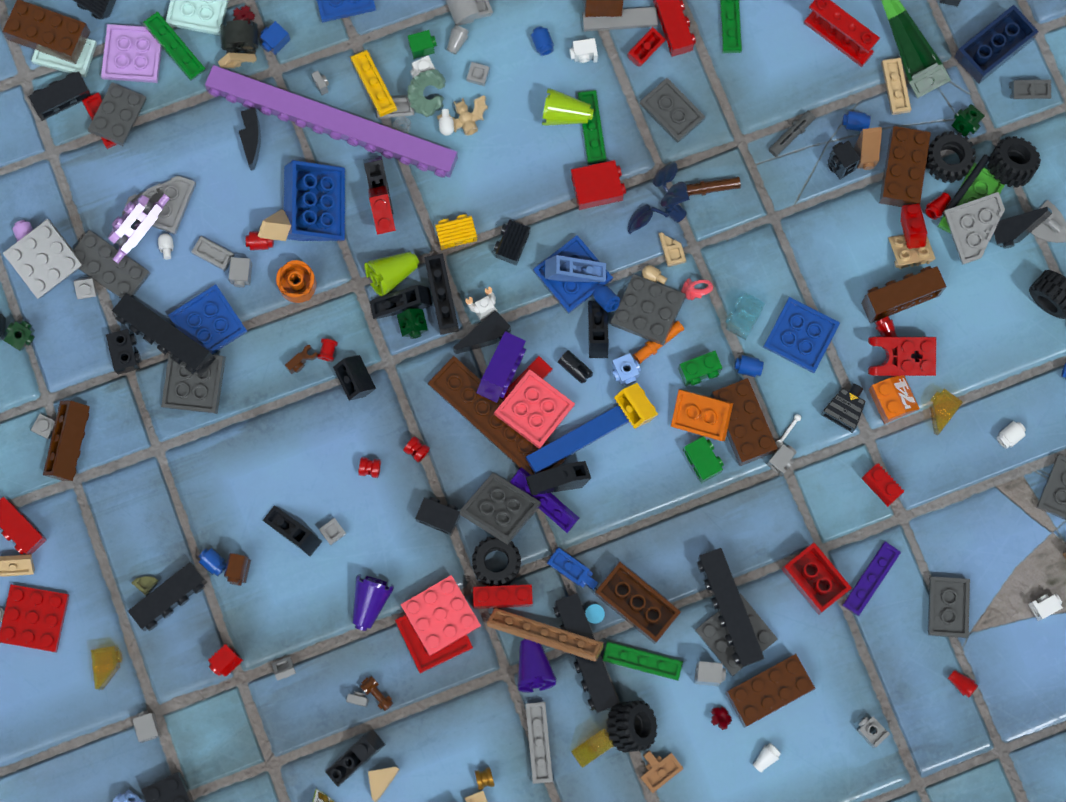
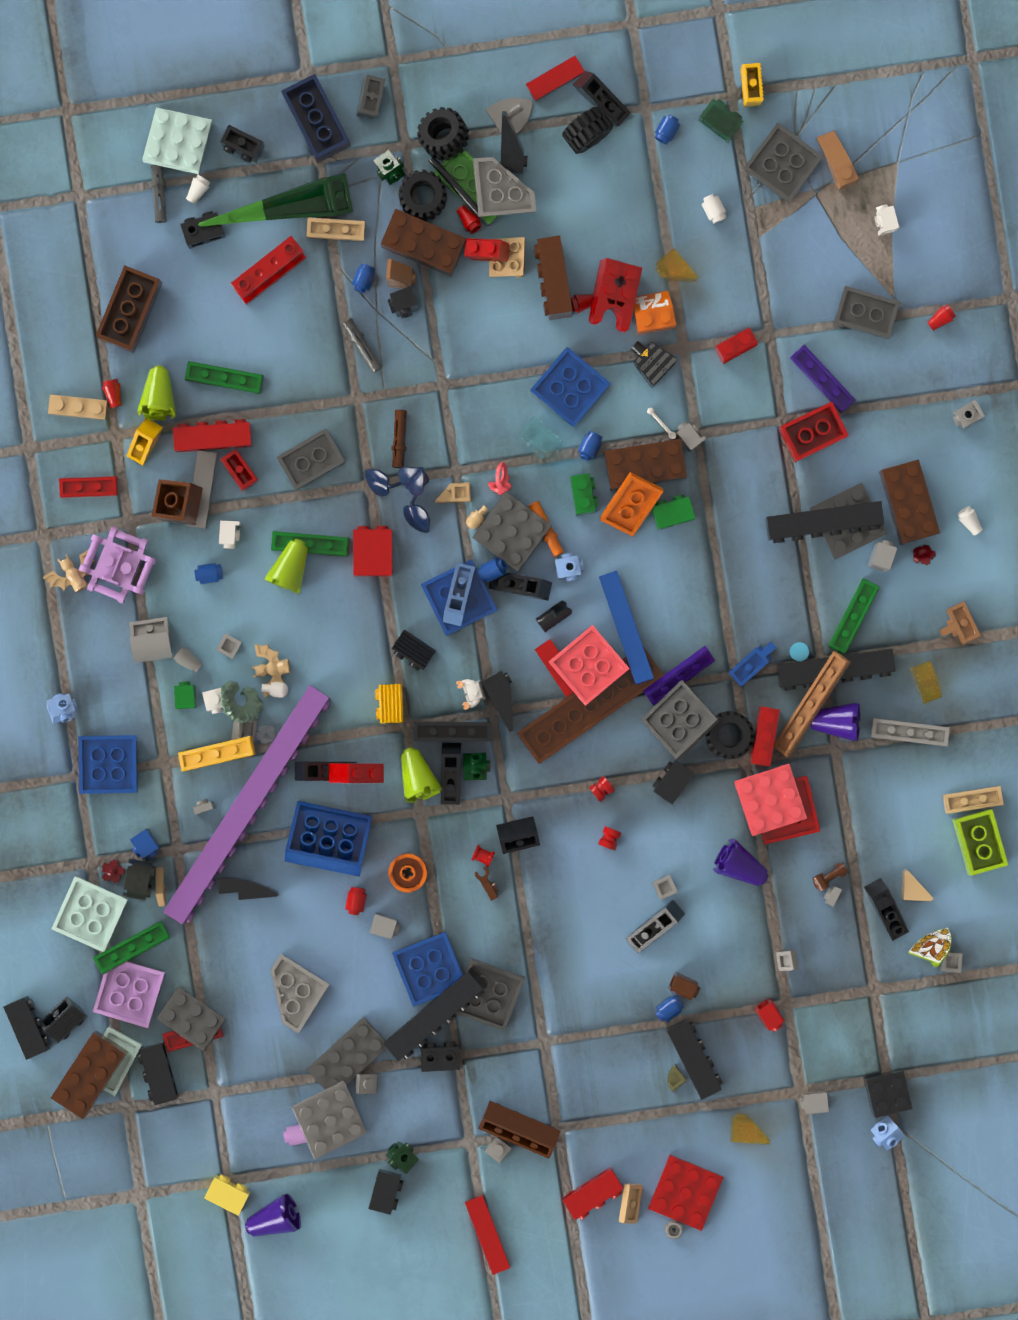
camera: 75 degrees left, 10 degrees up
piece [108,194,170,264] -> none
white cylinder [158,233,174,260] -> none
light grey plate [191,236,234,271] -> none
tan slope [258,209,291,241] -> none
pearl gold wheel [475,767,495,790] -> none
dark purple brick [476,331,526,403] -> none
black slope [526,461,591,495] -> none
reddish brown brick [594,562,681,644] -> none
black tyre [606,700,658,752] -> none
yellow brick [614,383,658,429] -> none

